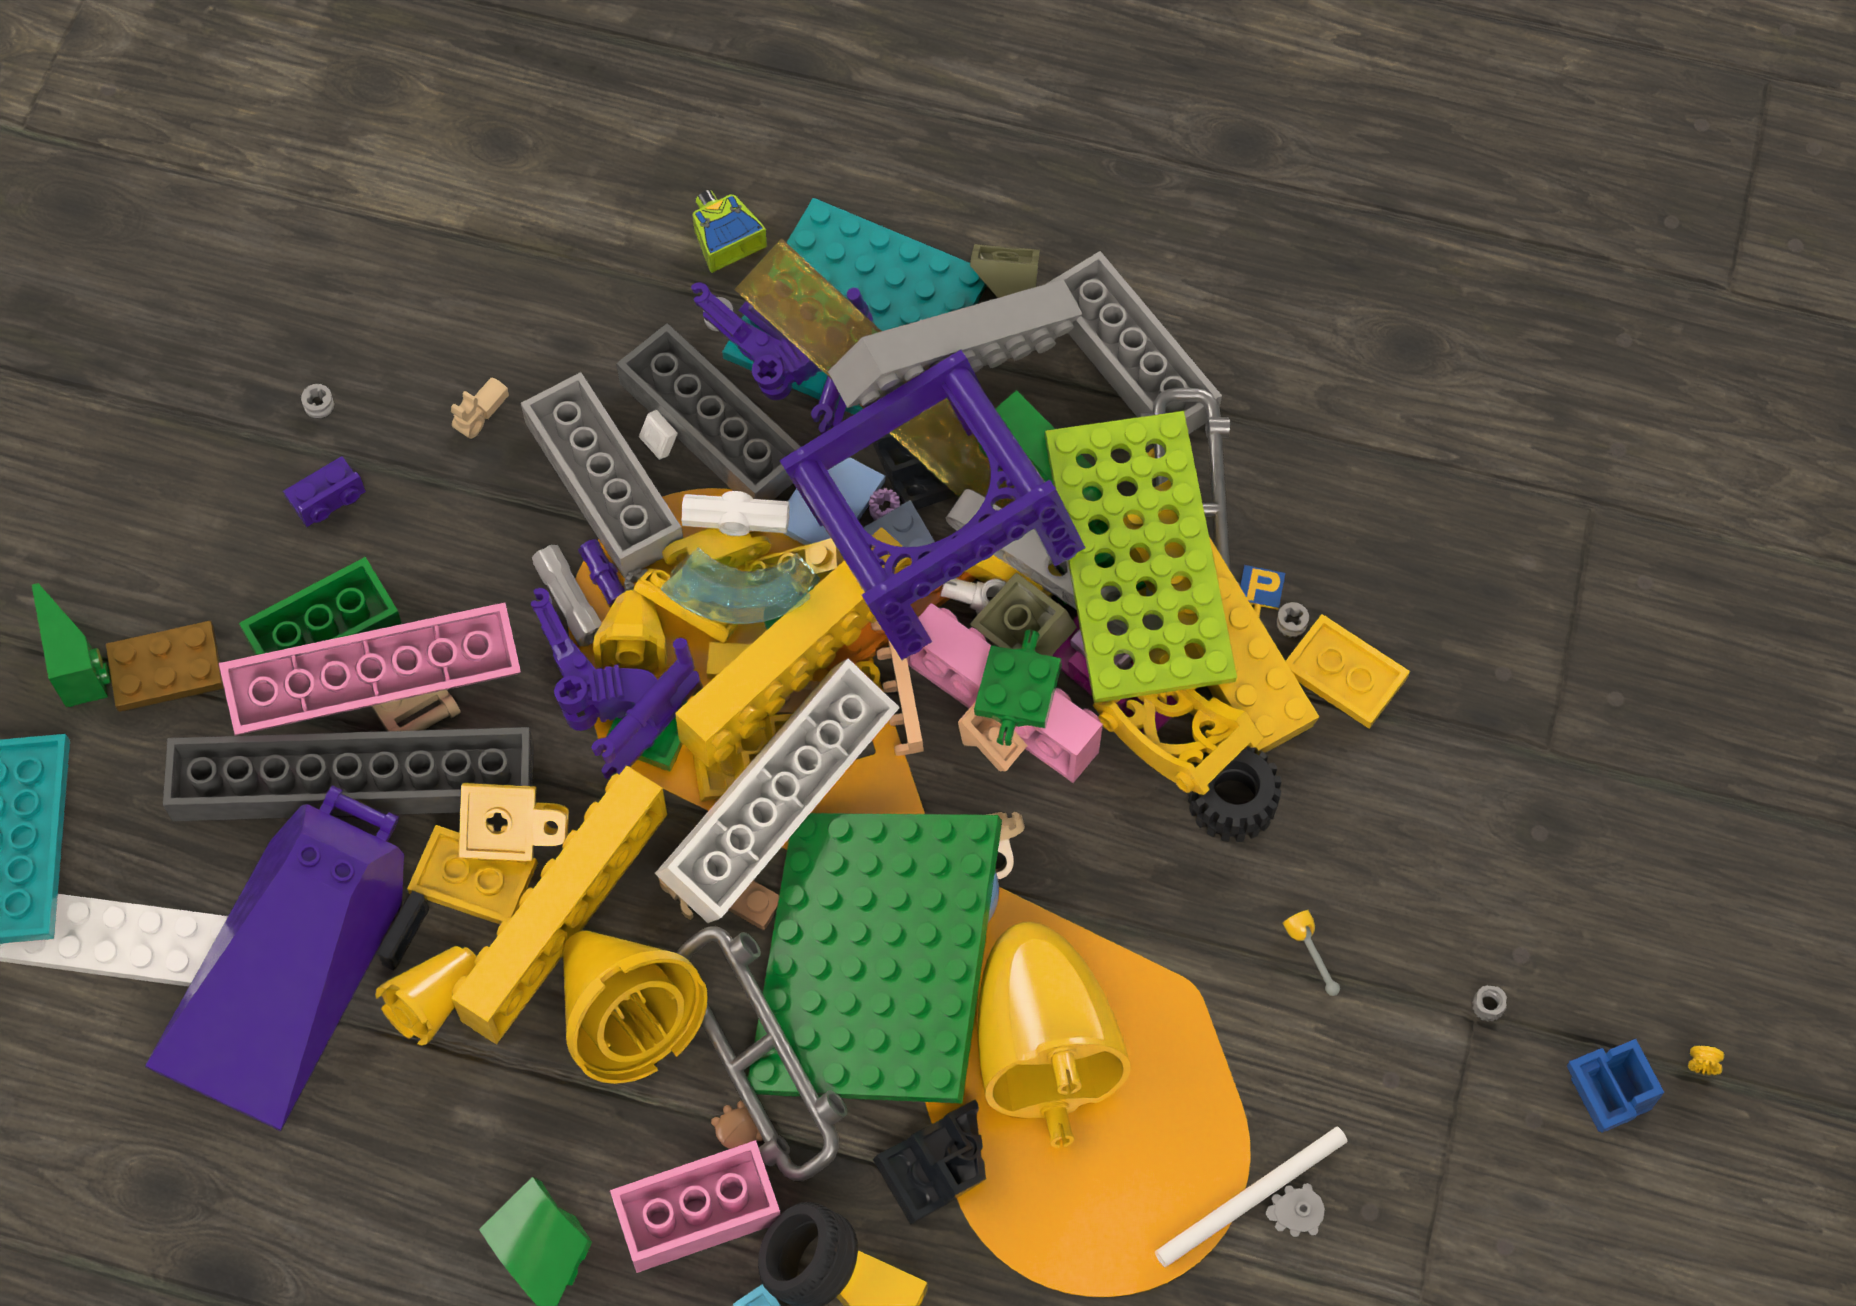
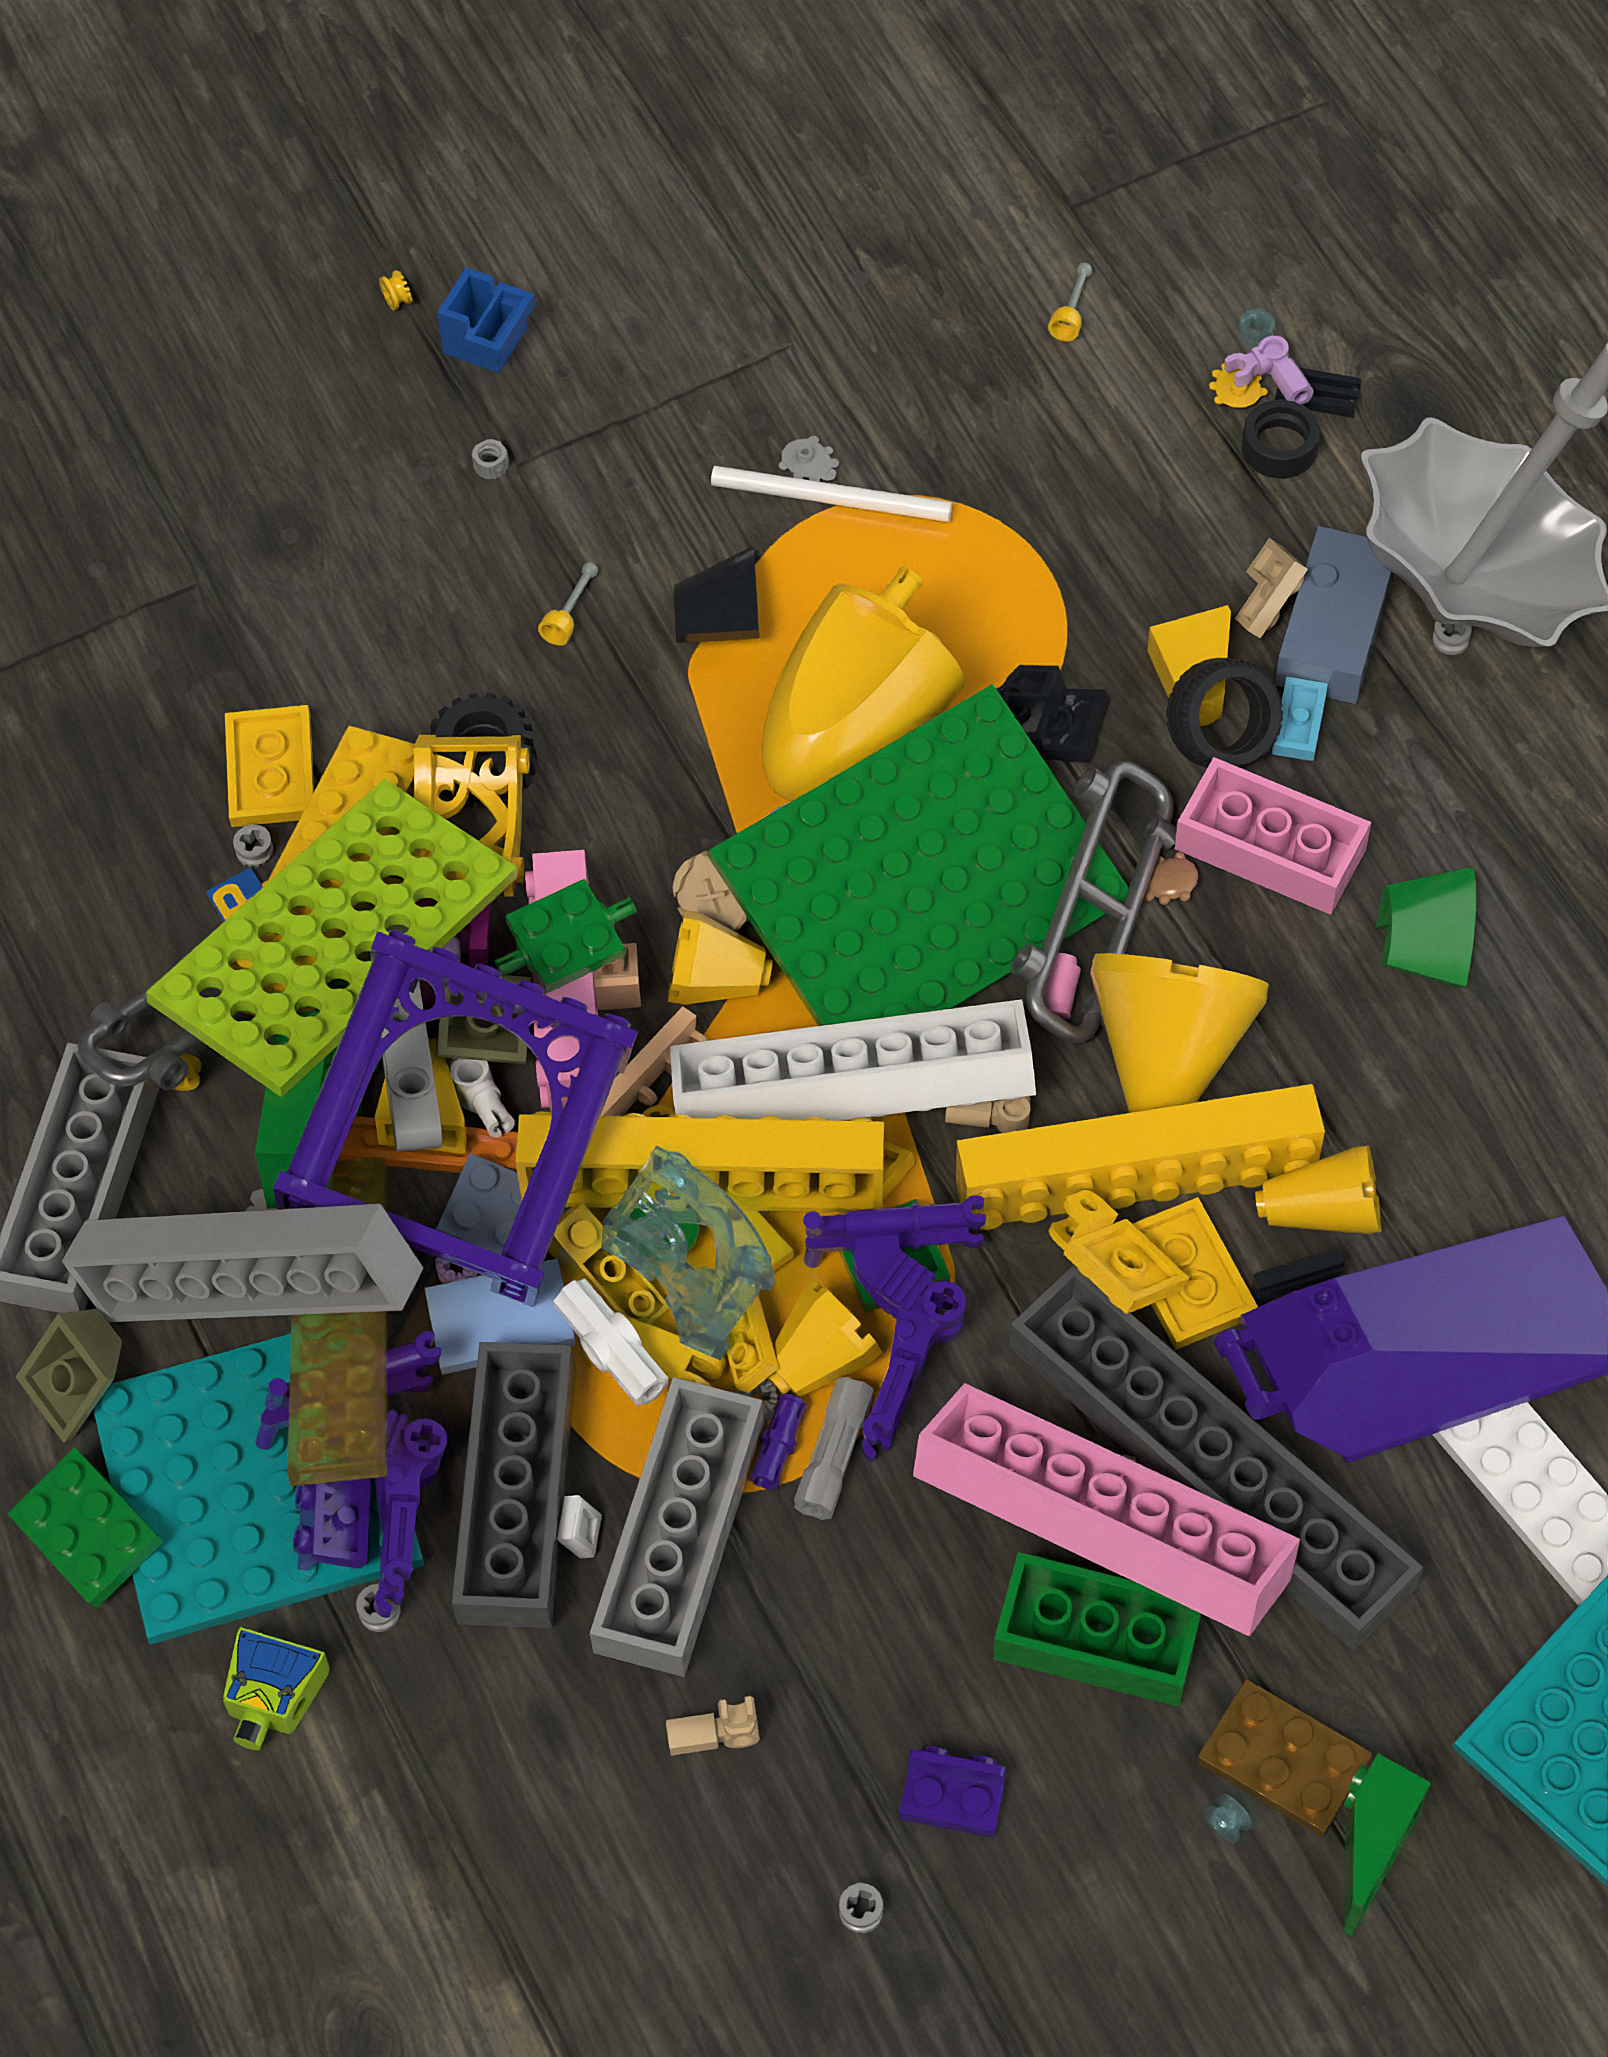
camera: 130 degrees left, 5 degrees down
none -> green plate [7,1447,164,1609]
none -> yellow cone [668,910,773,1005]
none -> black slope [674,547,759,643]
none -> bright pink cone [1043,953,1081,1020]
none -> clear light blue bush [1205,1793,1253,1843]

